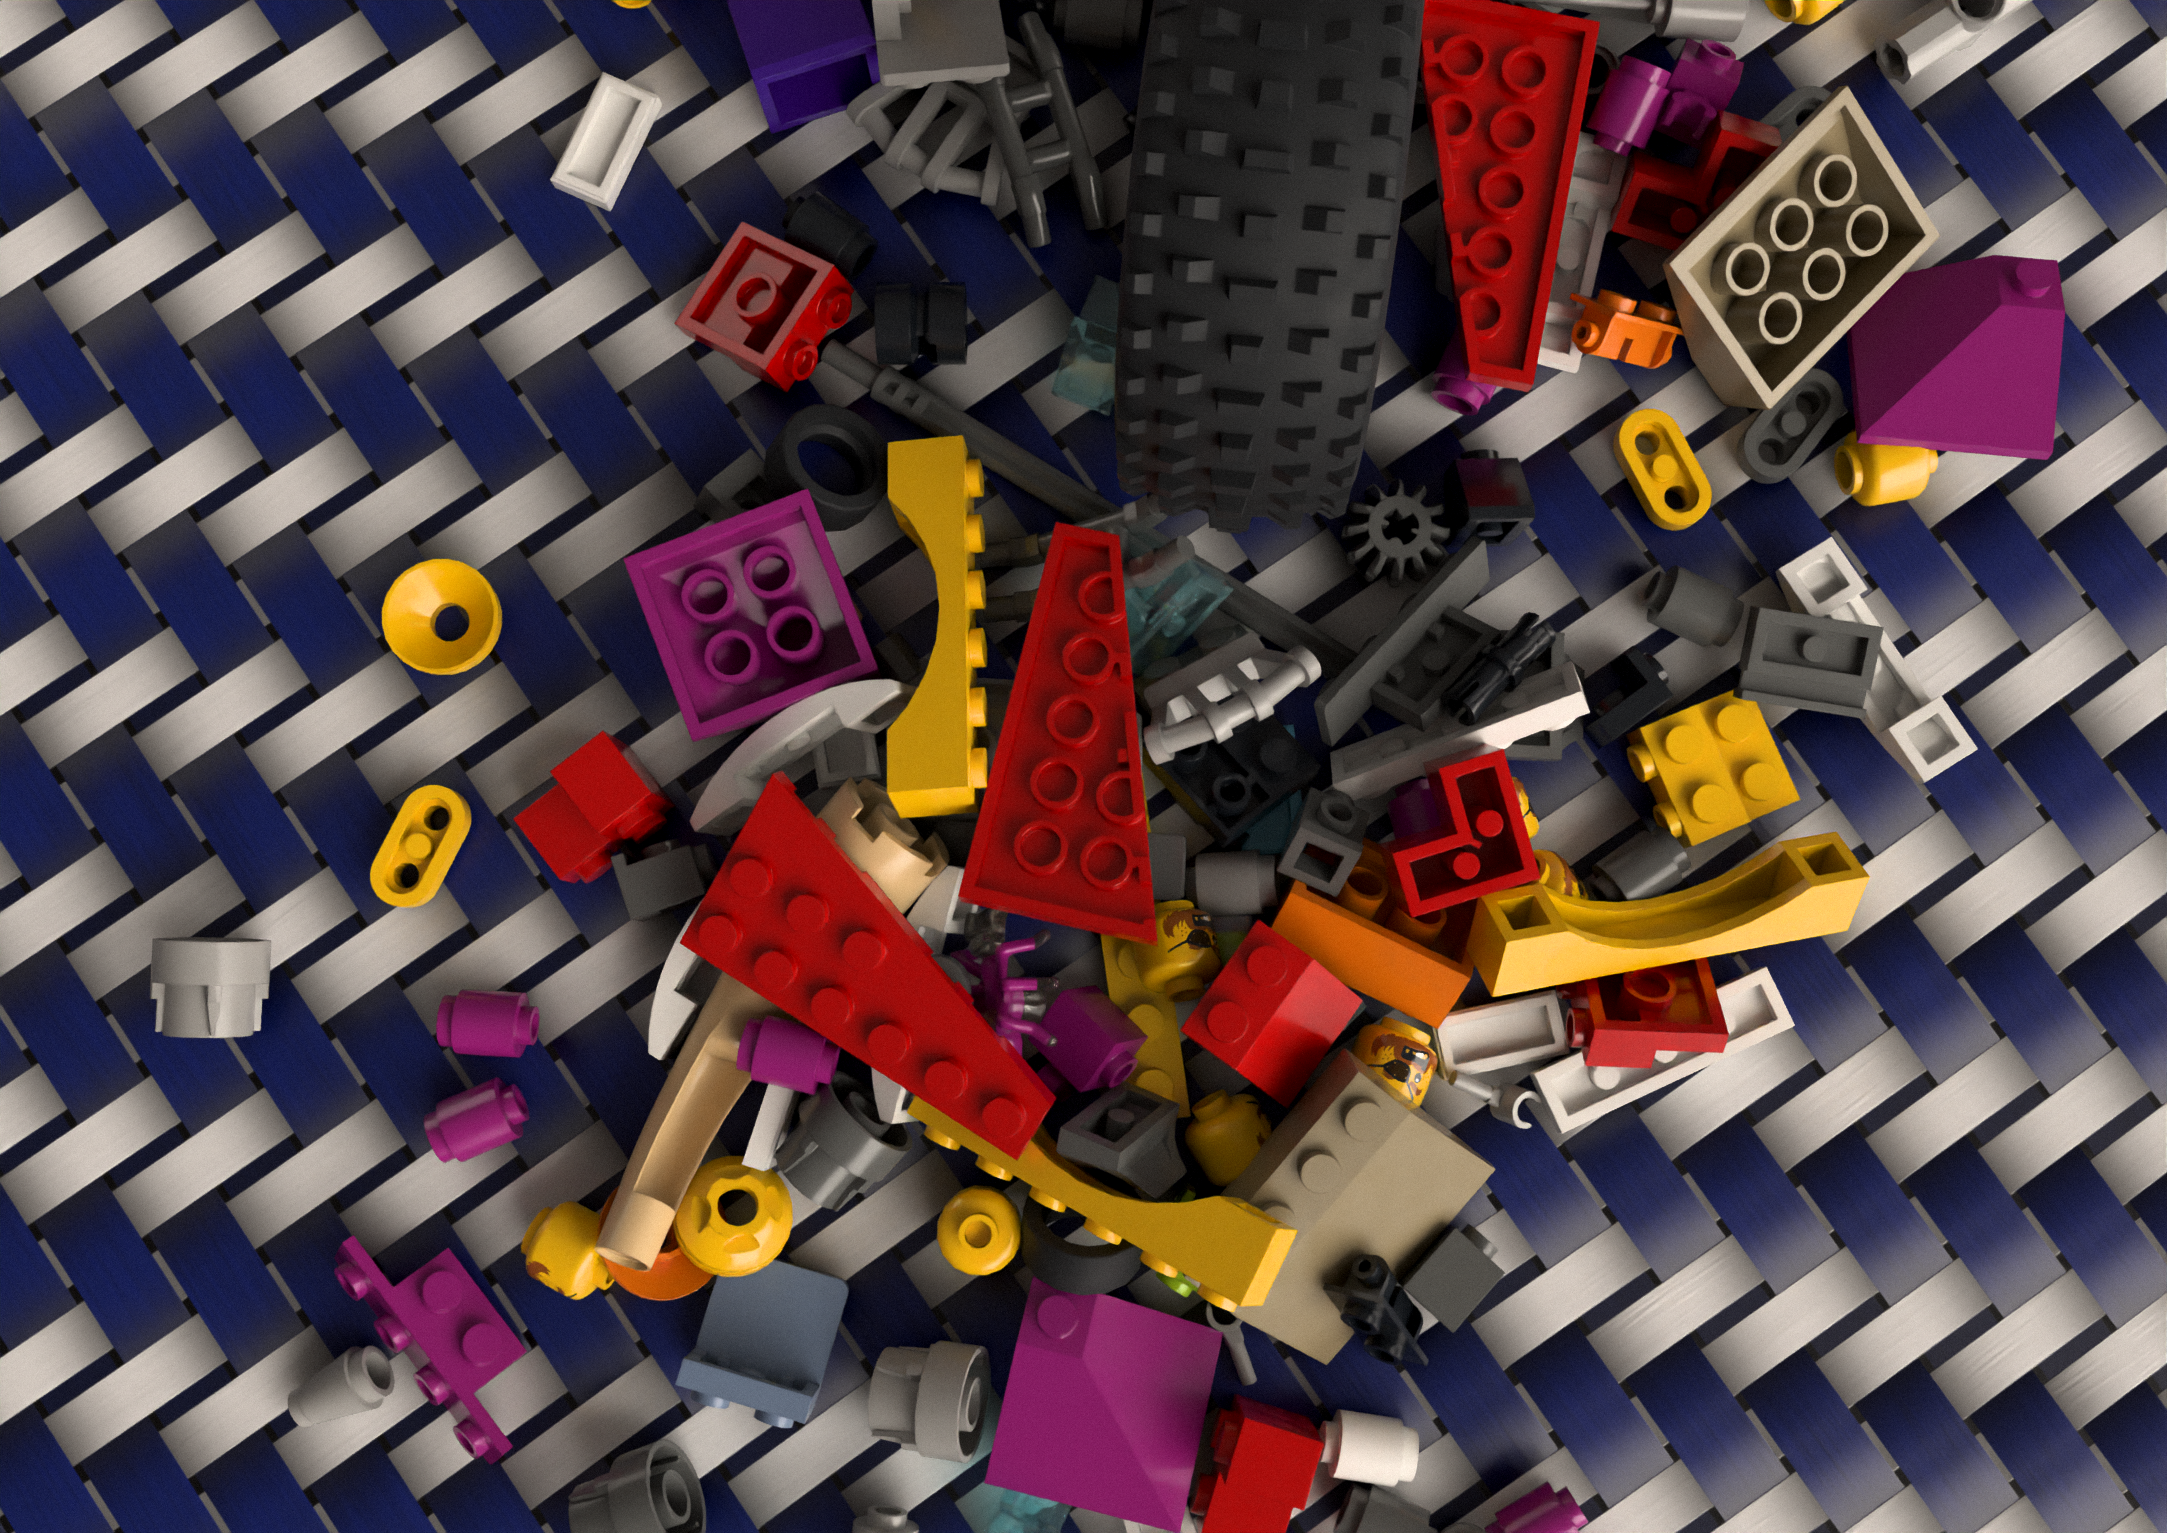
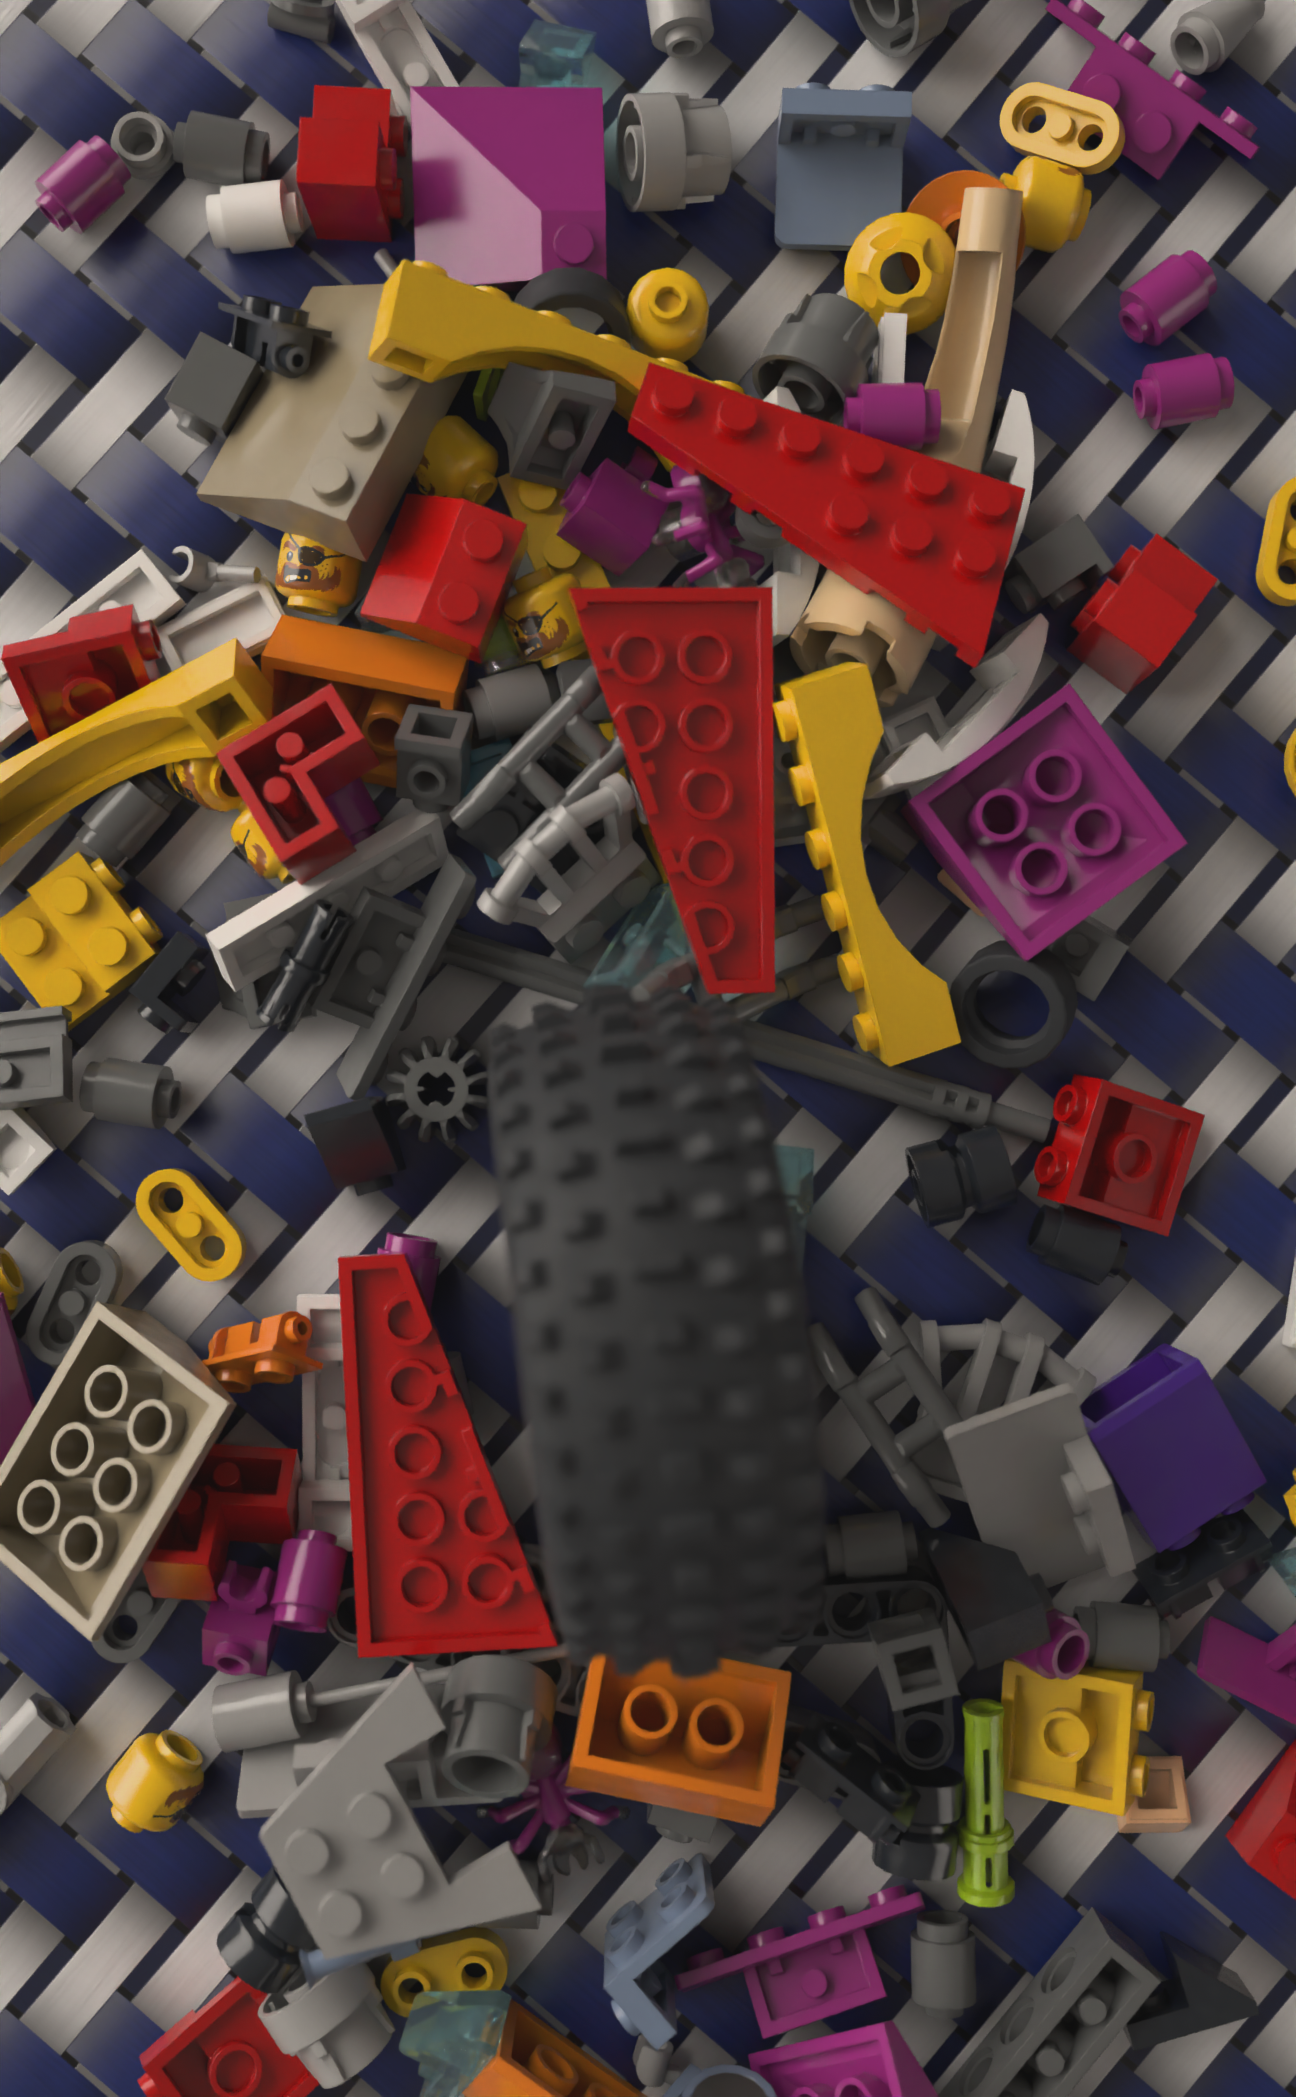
camera: 165 degrees right, 5 degrees up
none -> dark grey piece [450,663,627,870]
none -> yellow plate [1000,82,1125,175]

